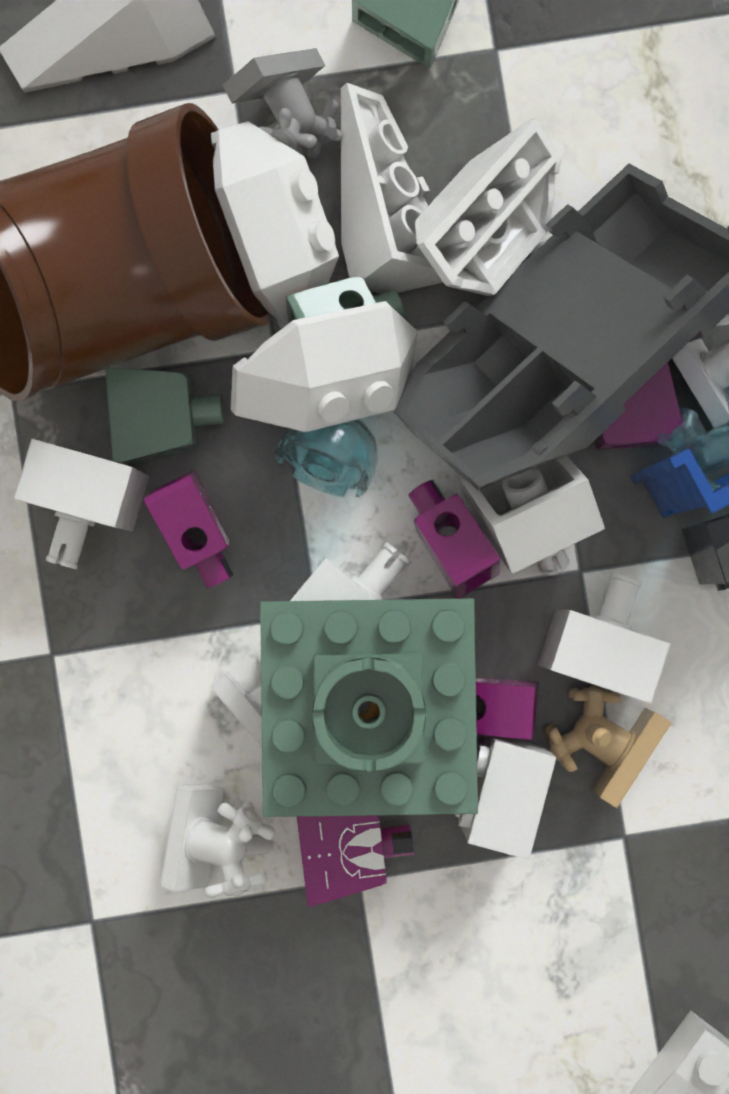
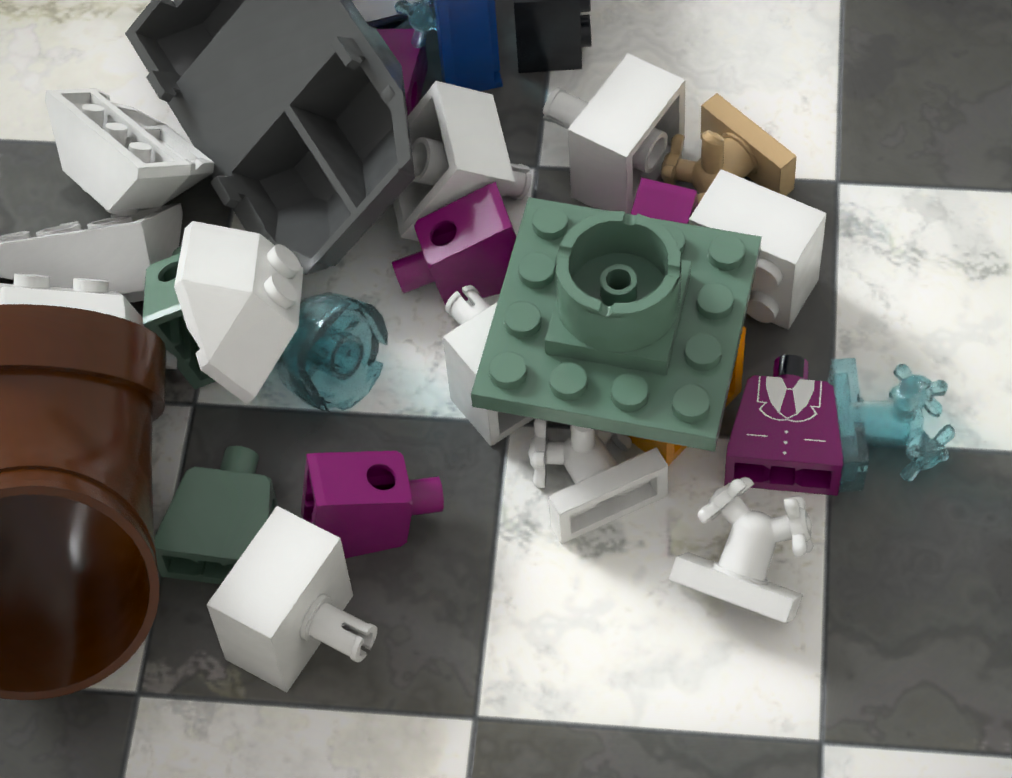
camera: 70 degrees left, 30 degrees down
none -> clear light blue piece [828,358,955,492]

